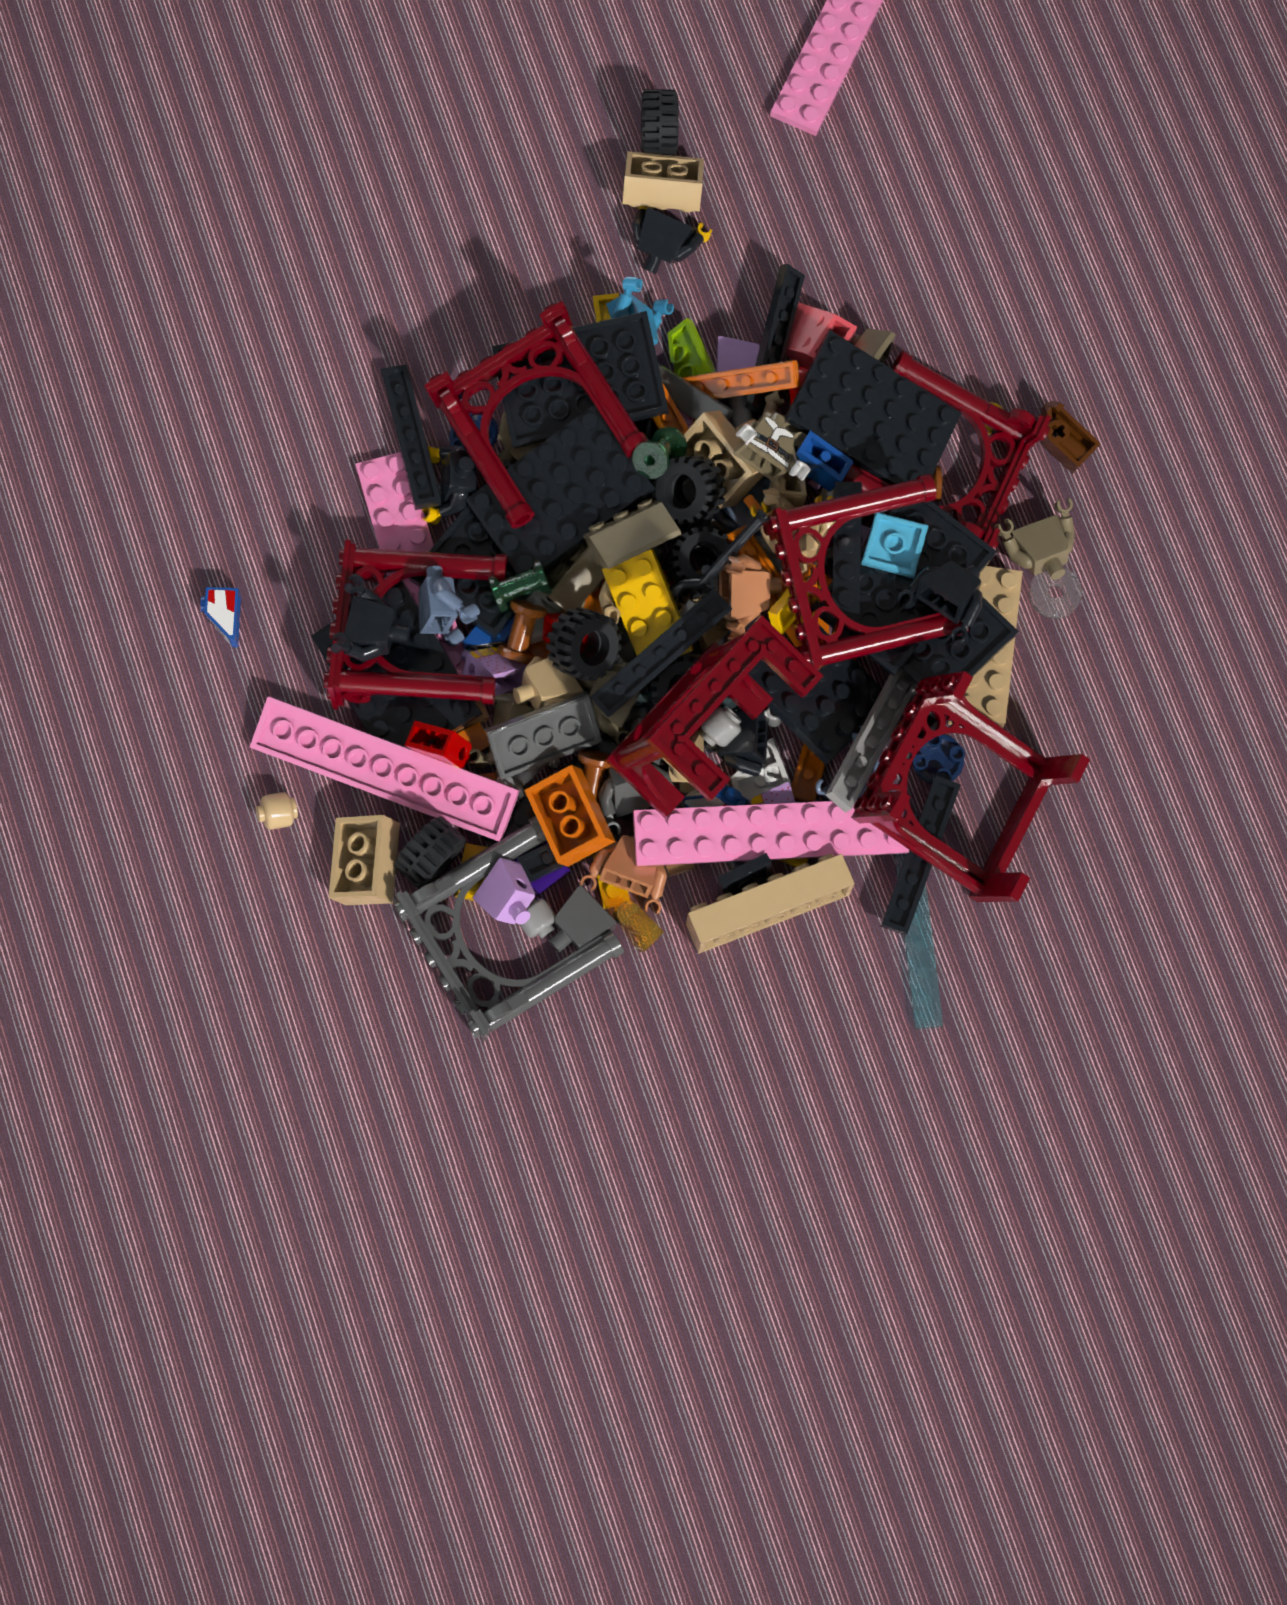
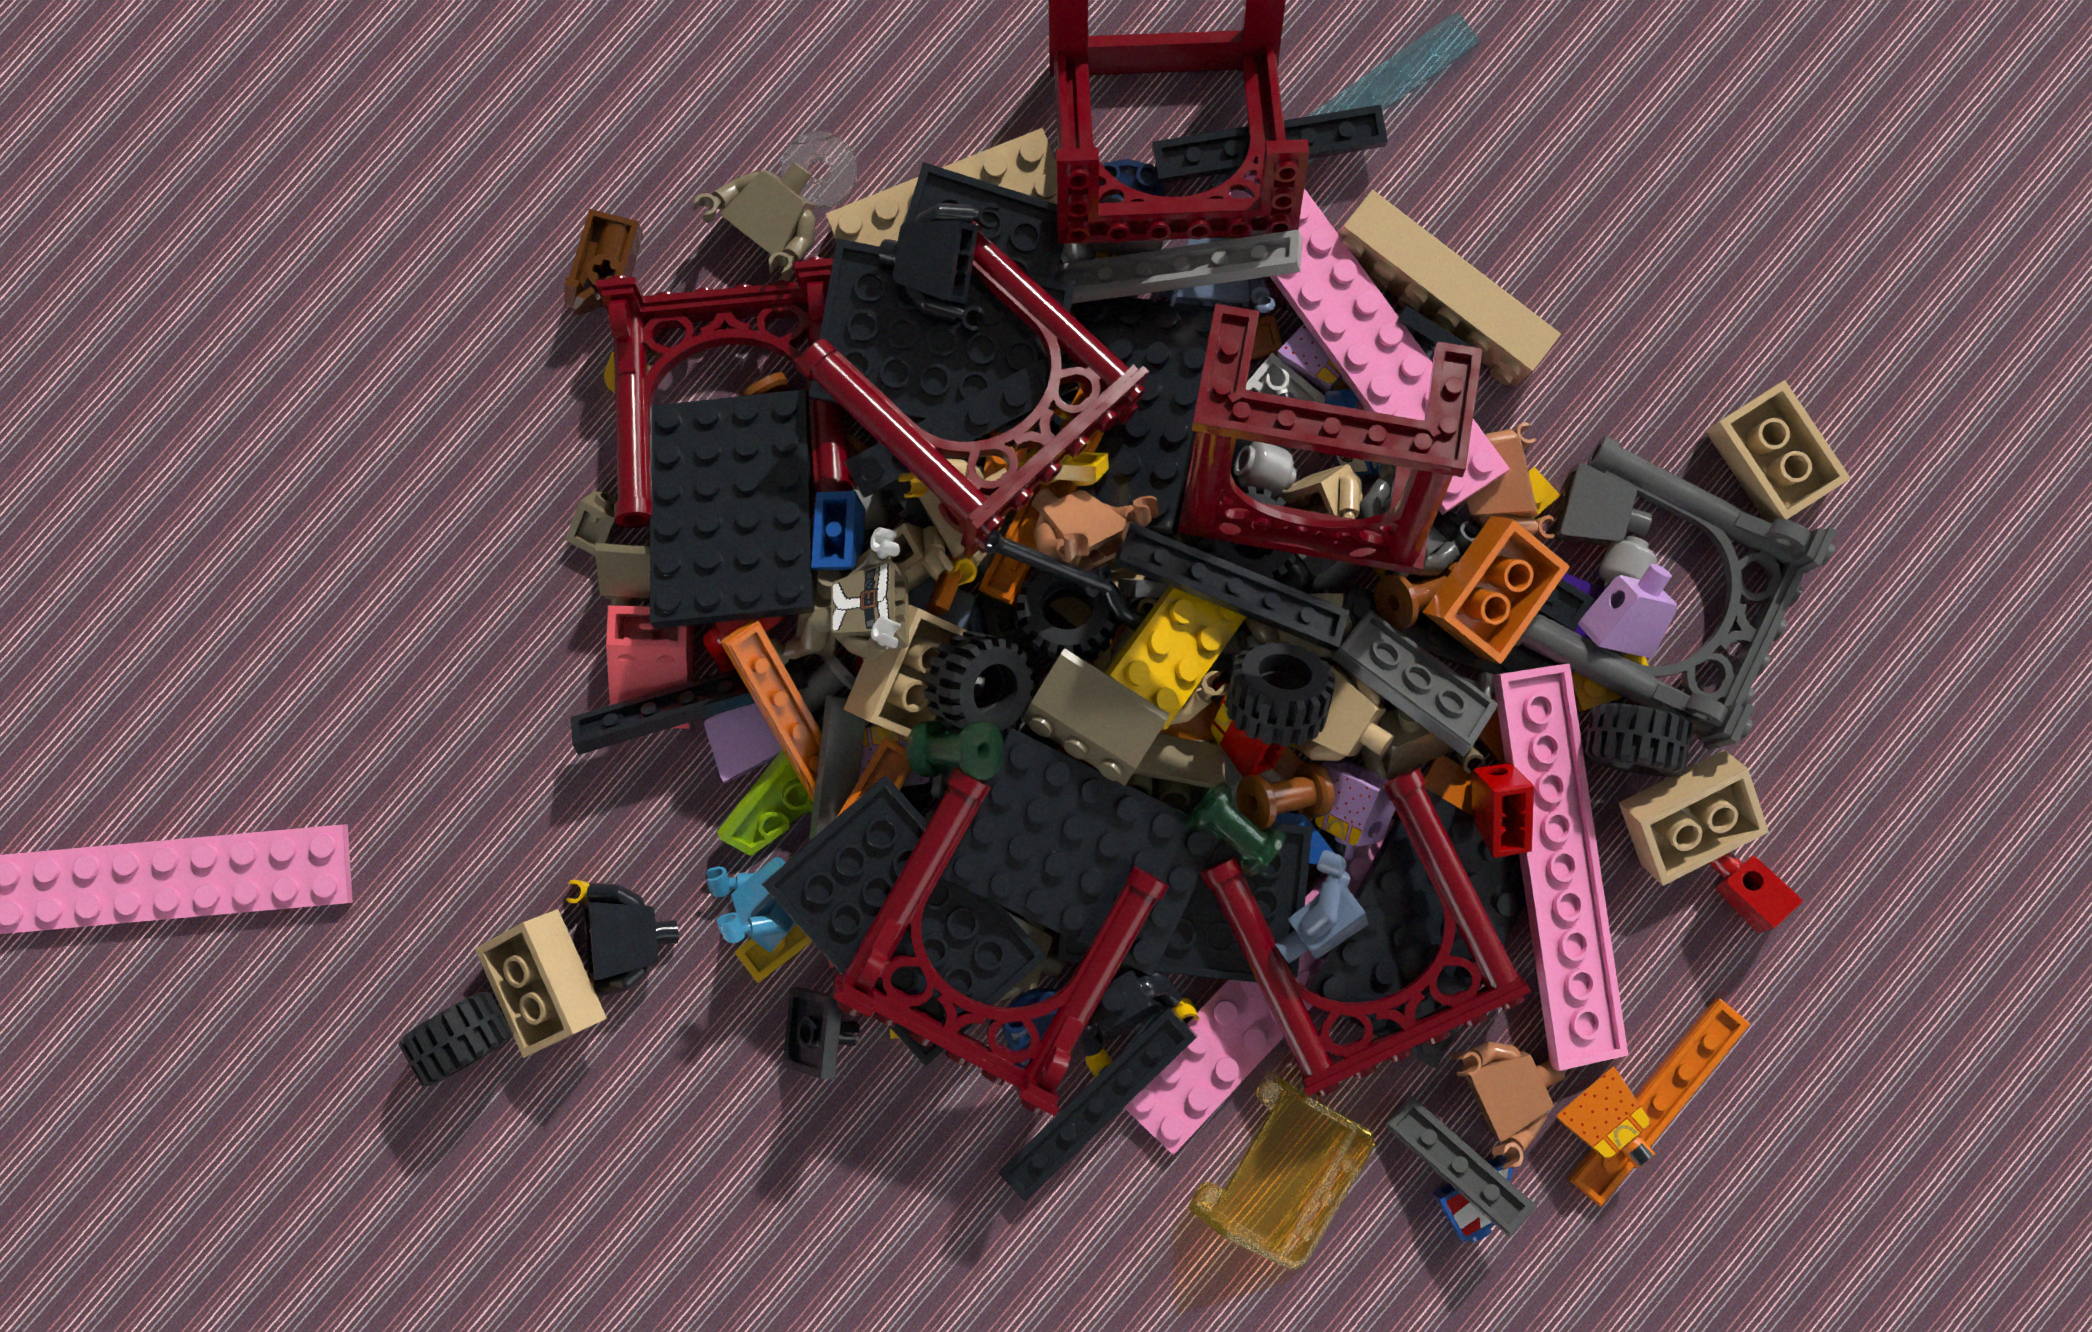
camera: 115 degrees left, 10 degrees up
tan head [256,792,298,830] -> none
black torso [331,574,410,662] -> none
clear yellow leg [613,901,664,953] -> none
medium azure tile [861,513,928,578] -> none
none -> dark tan bracket [565,491,618,556]
none -> black tile [782,987,860,1079]
none -> clear yellow windscreen [1187,1069,1374,1270]
none -> dark grey tile [1386,1096,1537,1238]
none -> nougat torso [1452,1042,1565,1170]
none -> orange torso [1556,1066,1656,1170]
none -> orange tile [1567,997,1751,1207]
none -> tan brick [1705,380,1851,523]
none -> red torso [1709,852,1803,934]

